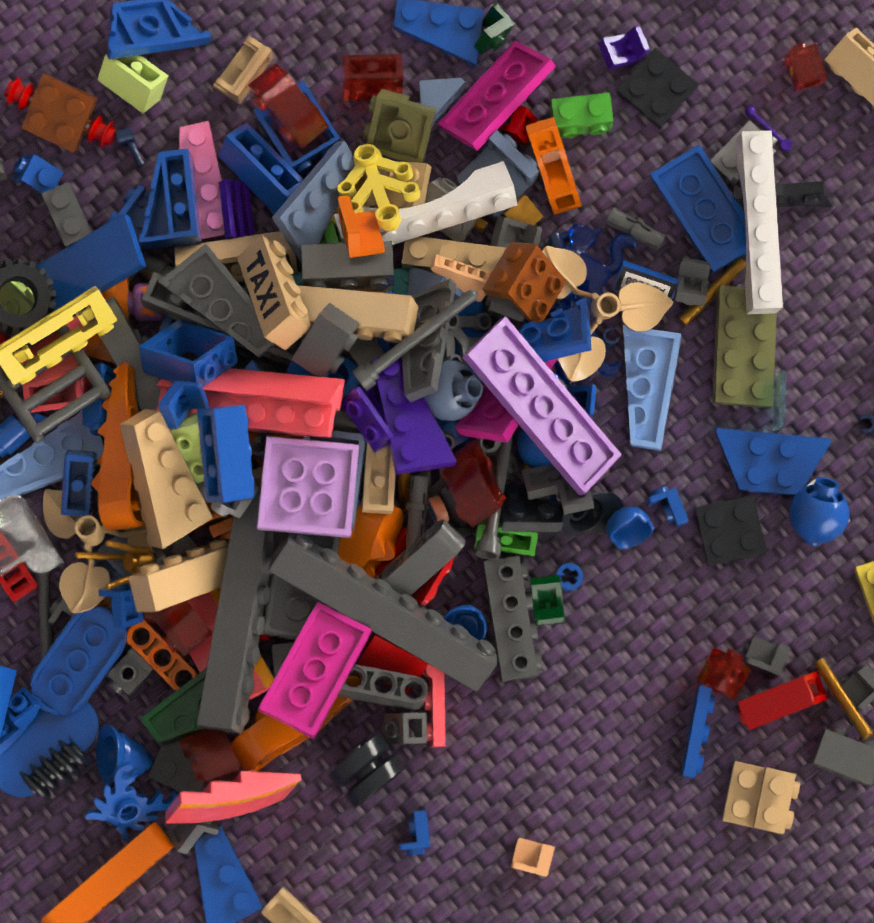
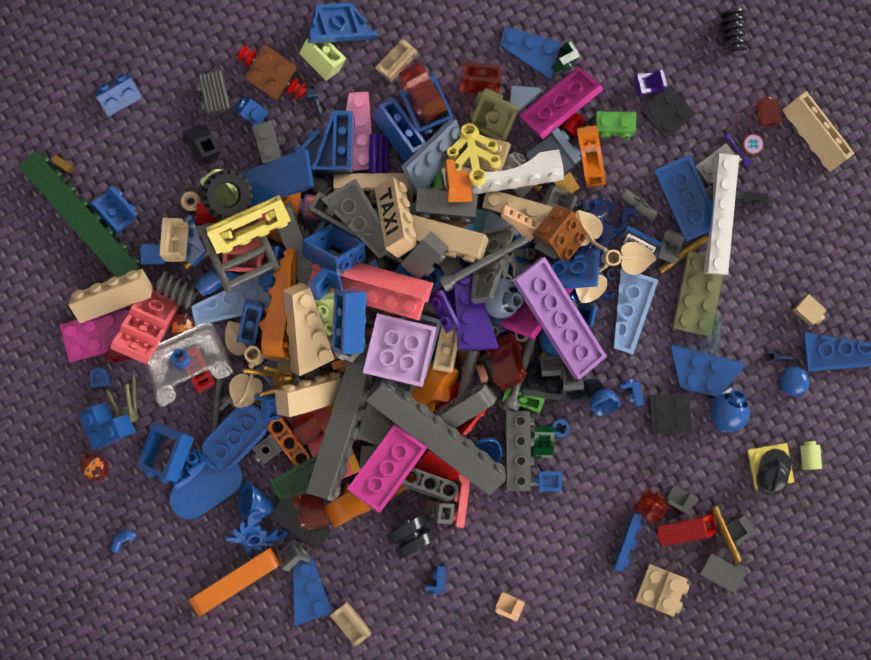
camera: 10 degrees right, 5 degrees up
black piece [19,735,89,799] -> none
coral slope [165,771,301,823] -> none
none -> blue bracket [534,471,562,492]
none -> tile [743,134,763,155]

